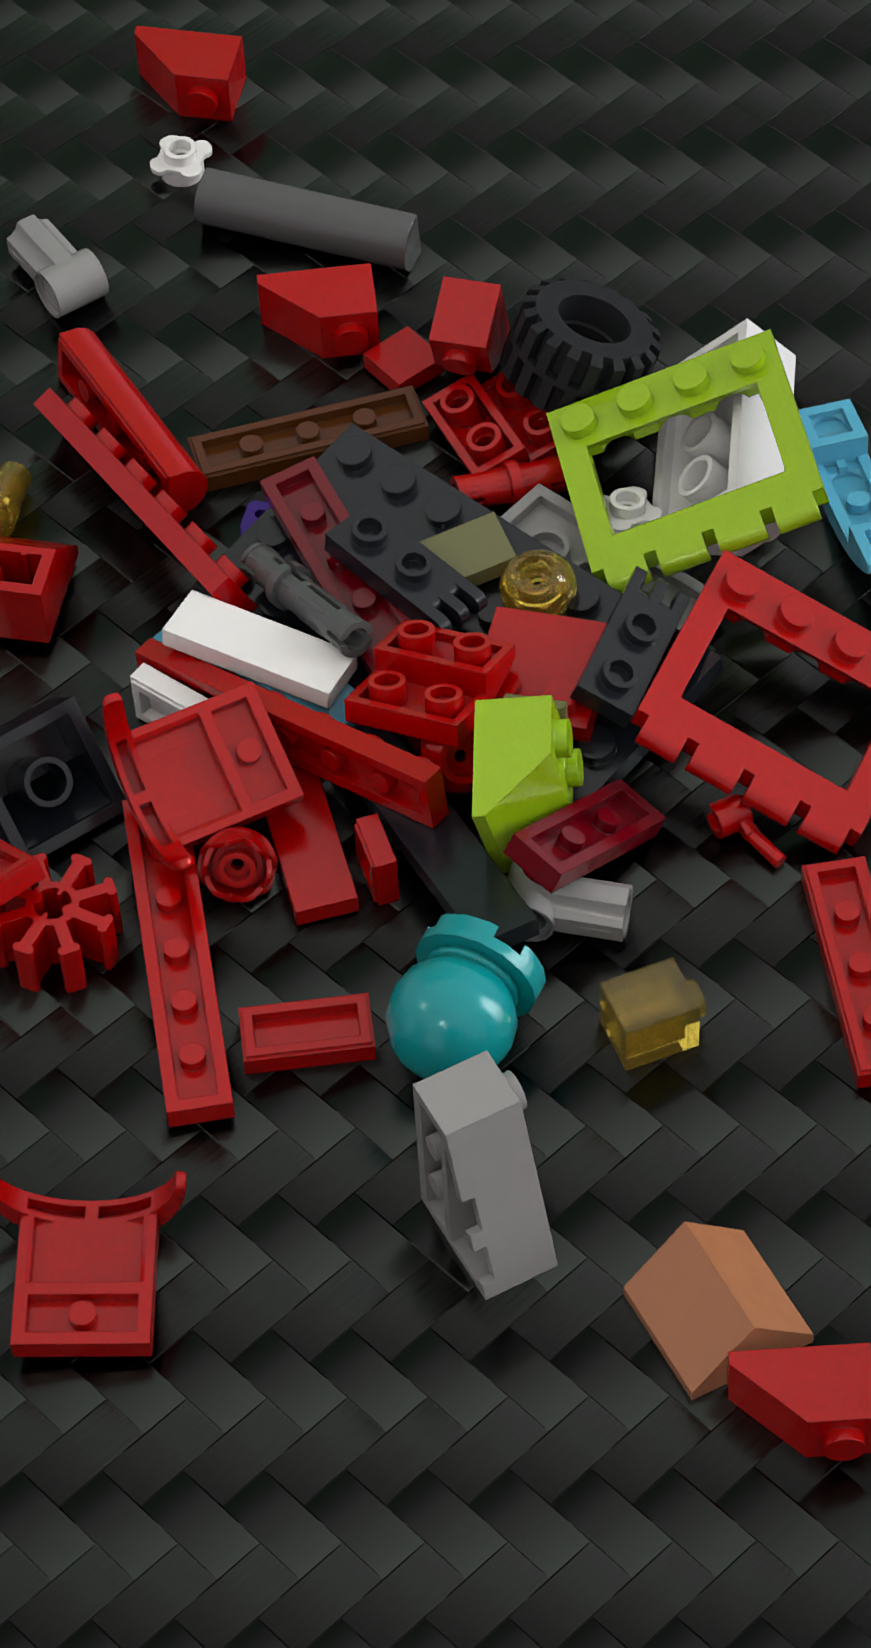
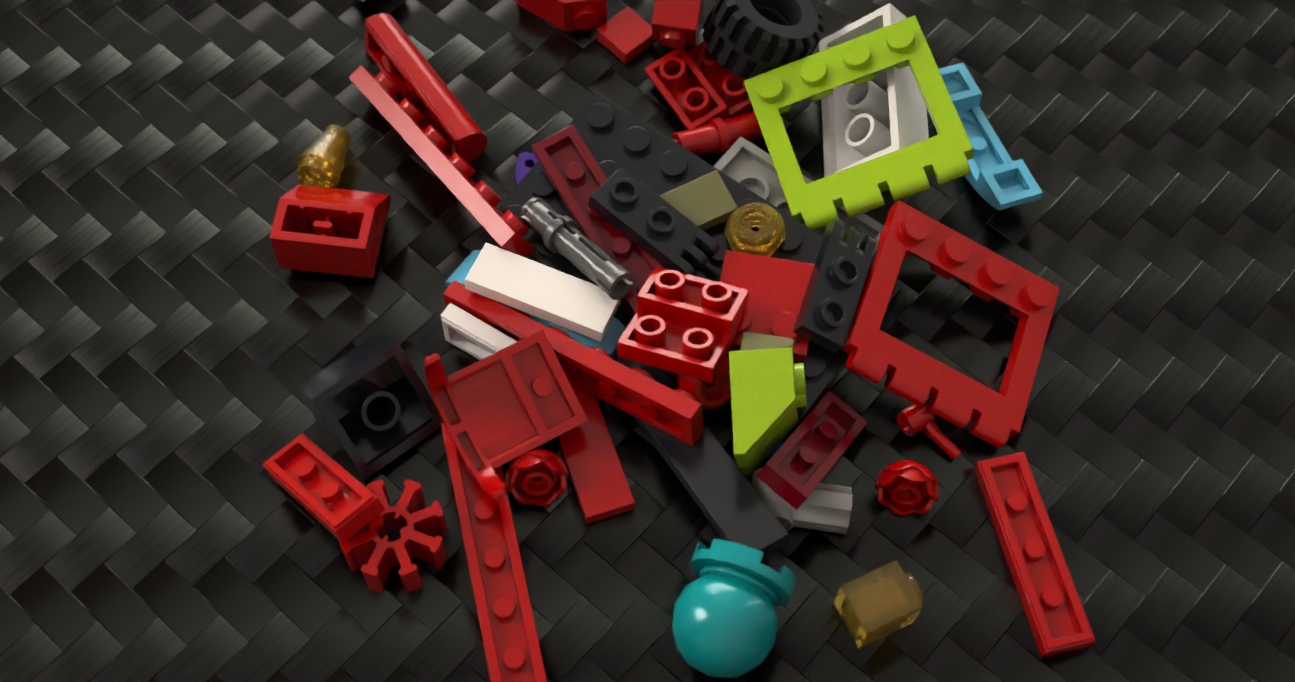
camera: 10 degrees left, 10 degrees up
reddish brown tile [187,385,430,492] -> none
red tile [238,993,377,1075] -> none
red tile [354,813,400,906] -> none
white plate [604,486,662,532] -> none
none -> red plate [874,460,939,516]

